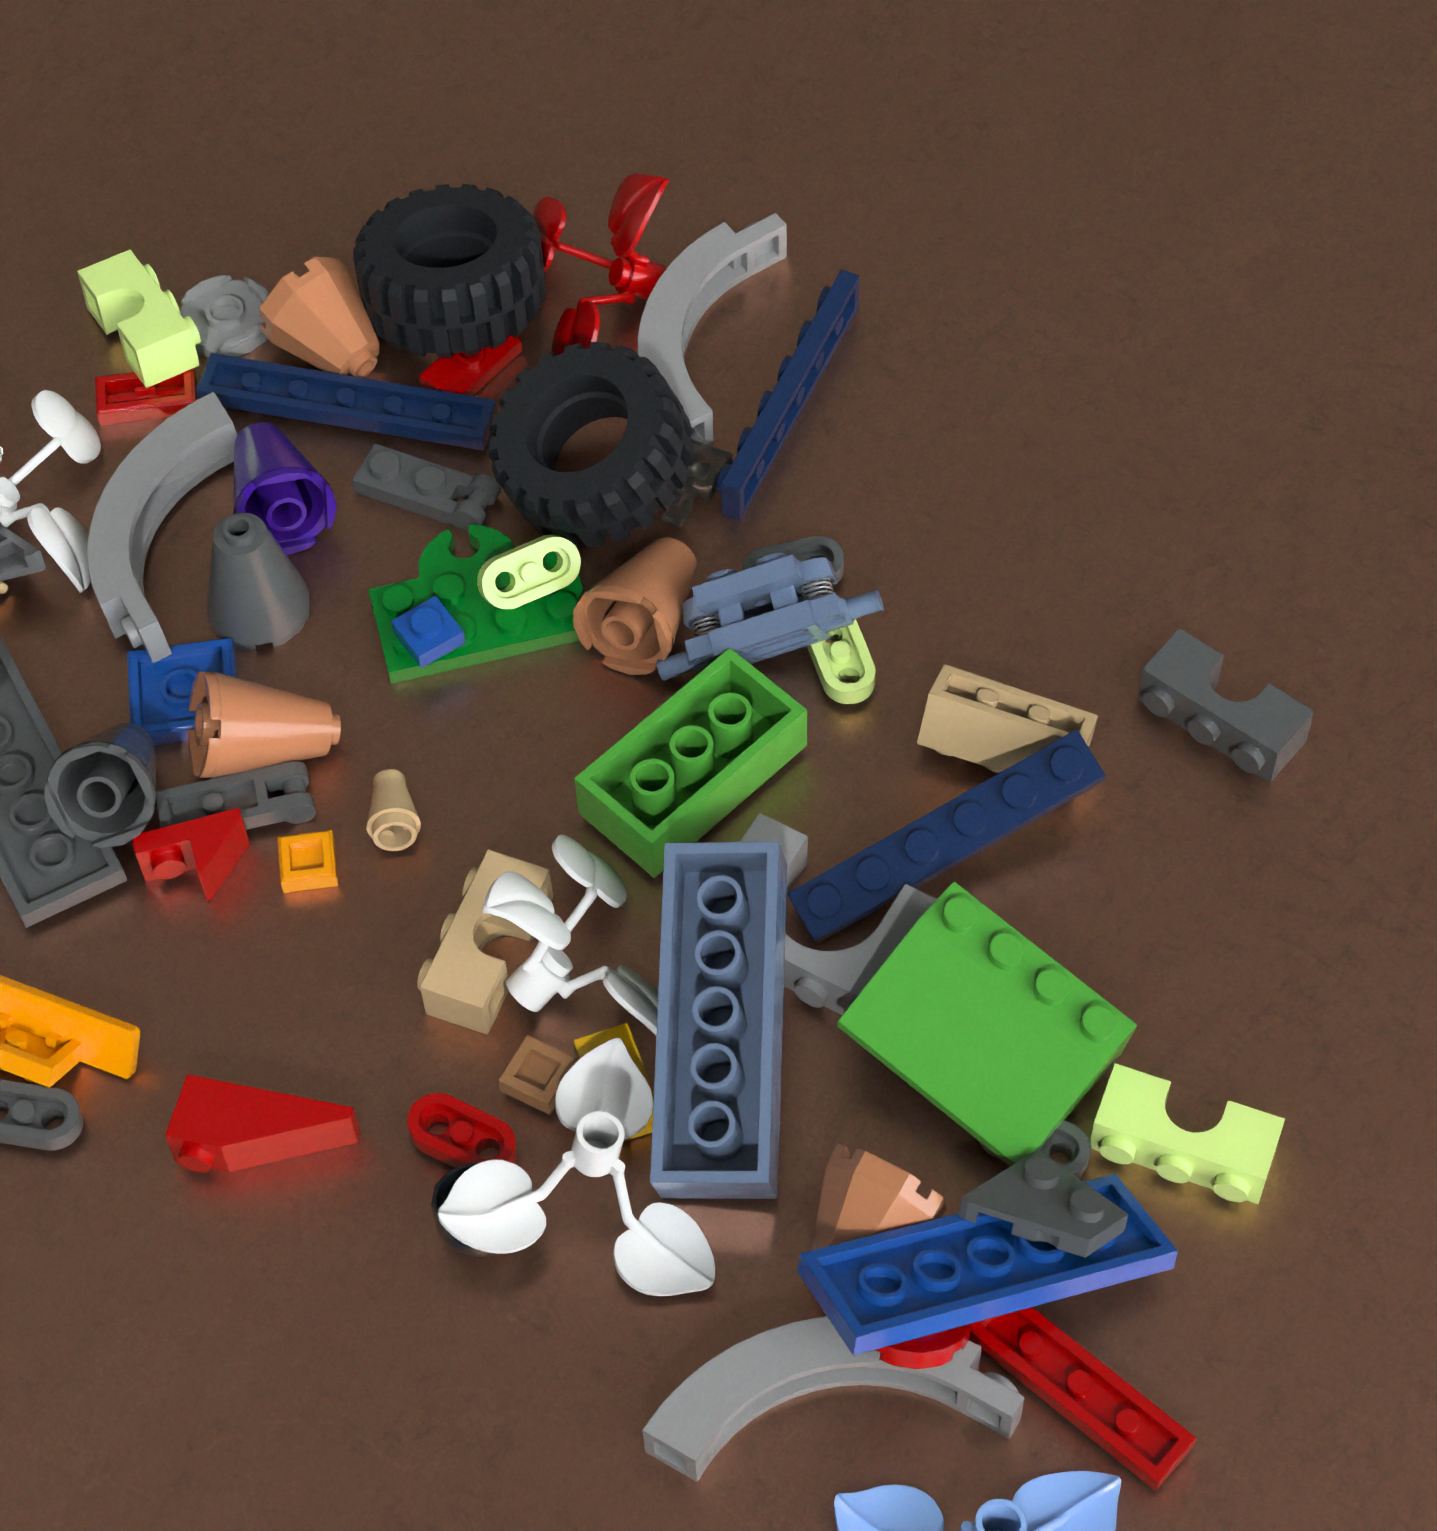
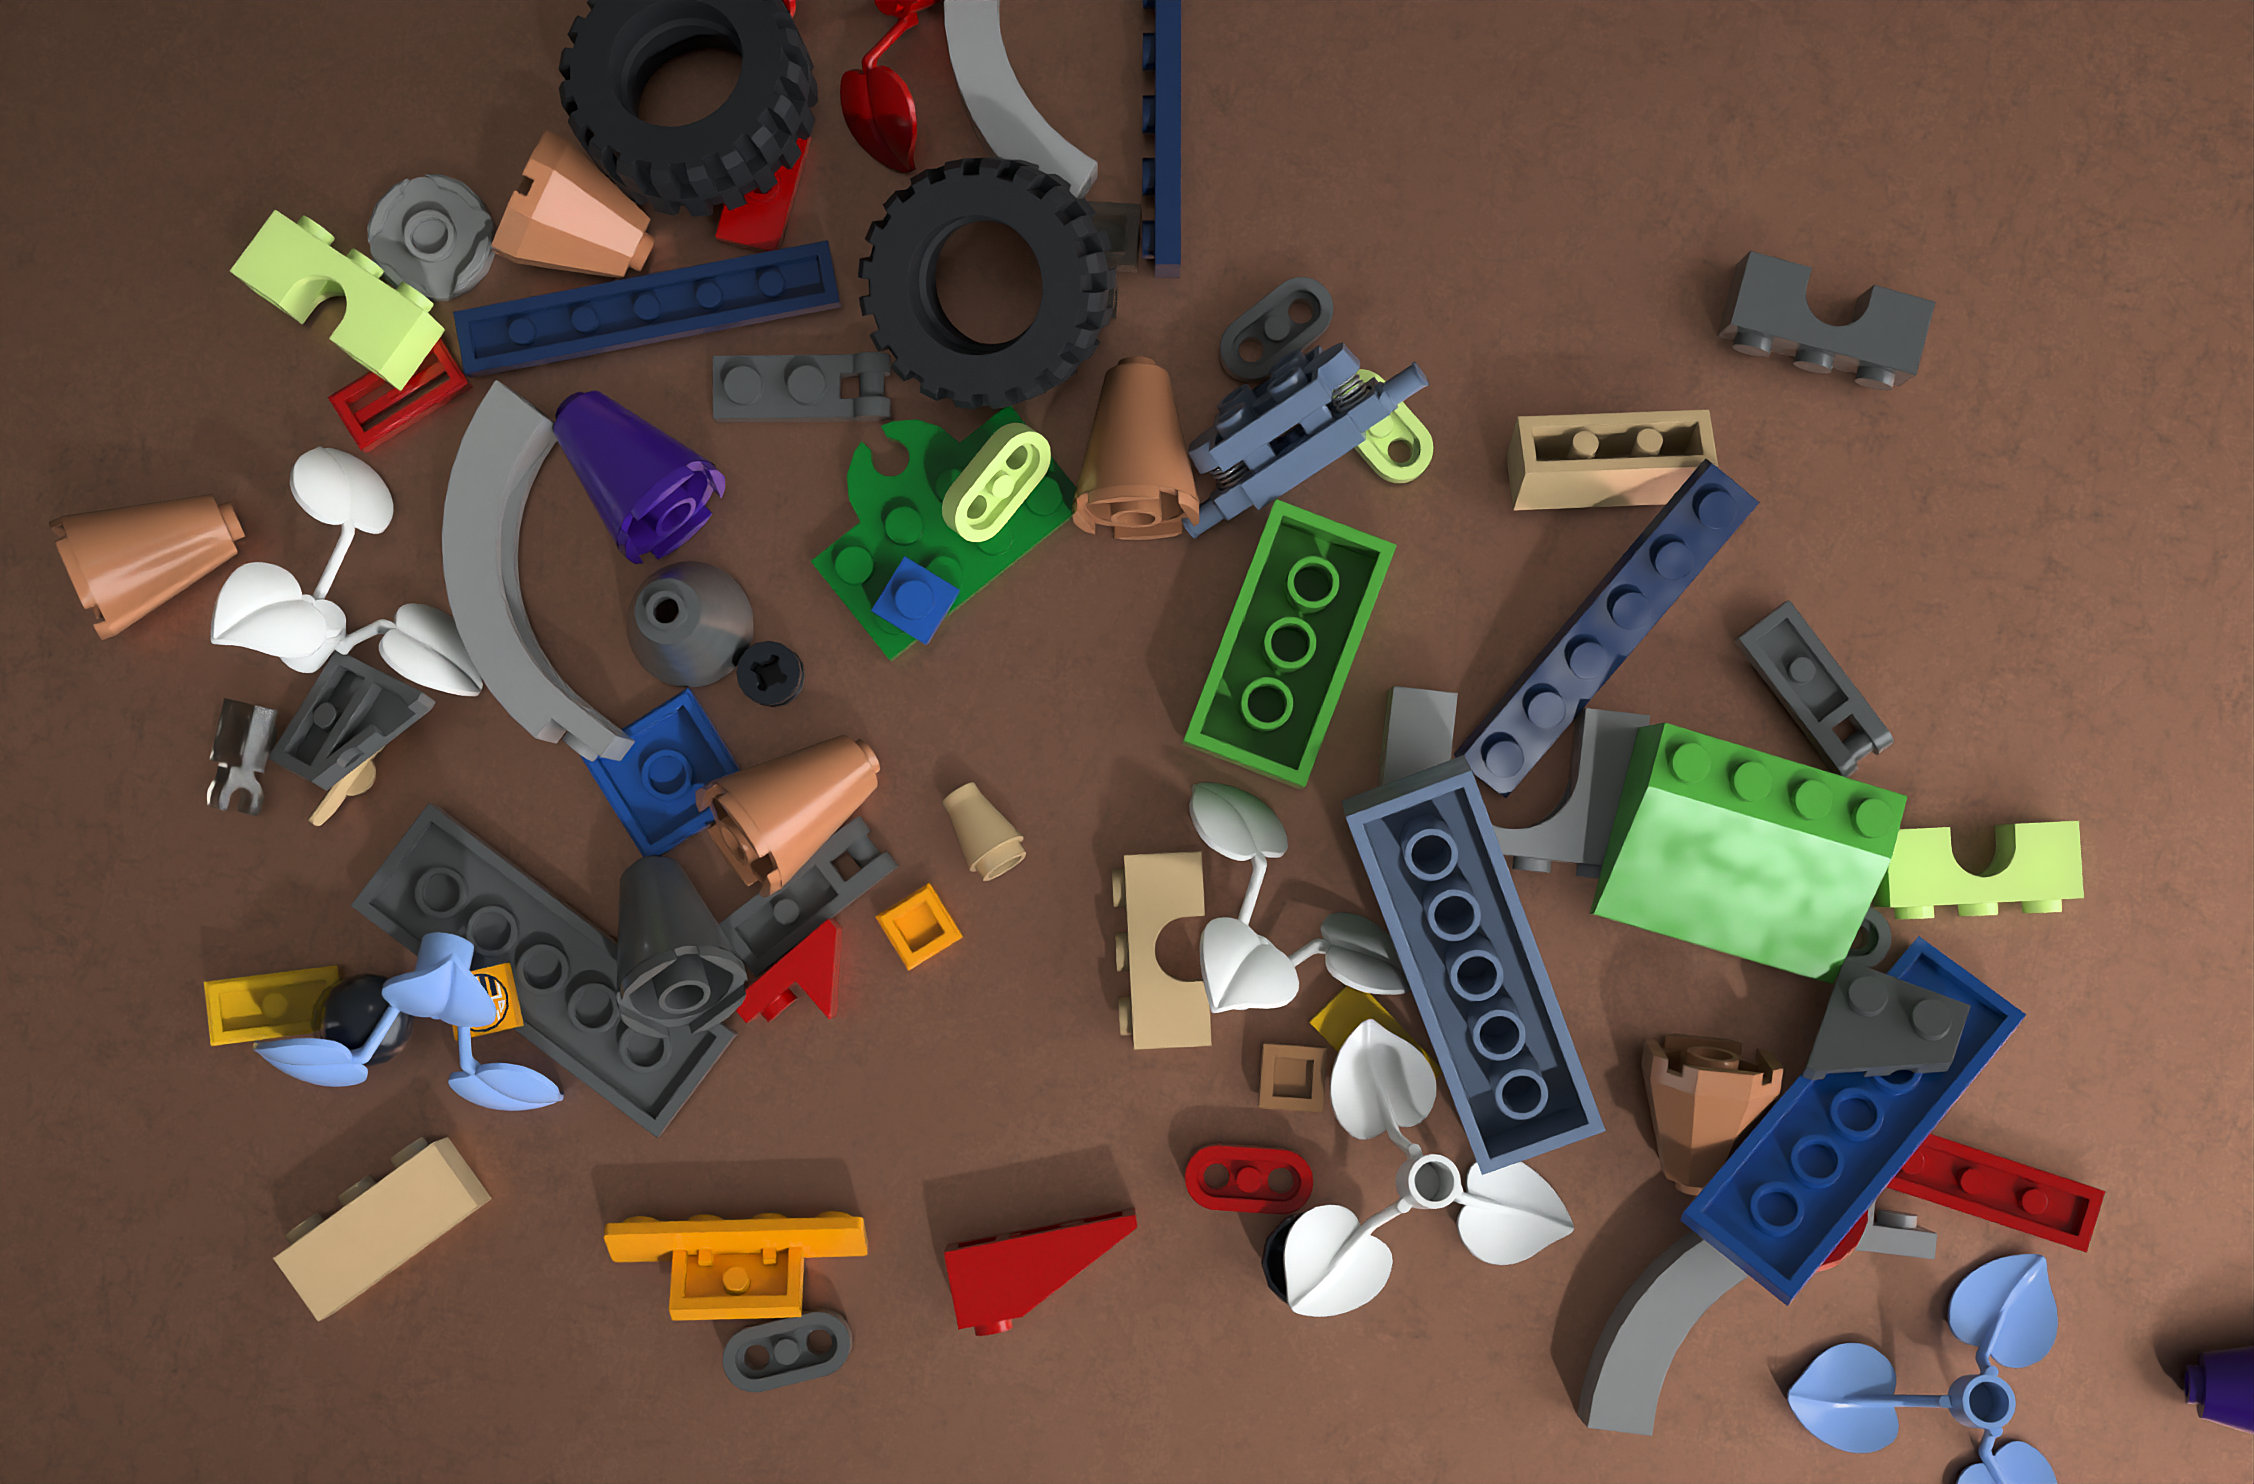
camera: 30 degrees left, 30 degrees up
none -> black wheel [736,641,806,708]
none -> dark grey plate [1734,600,1894,778]

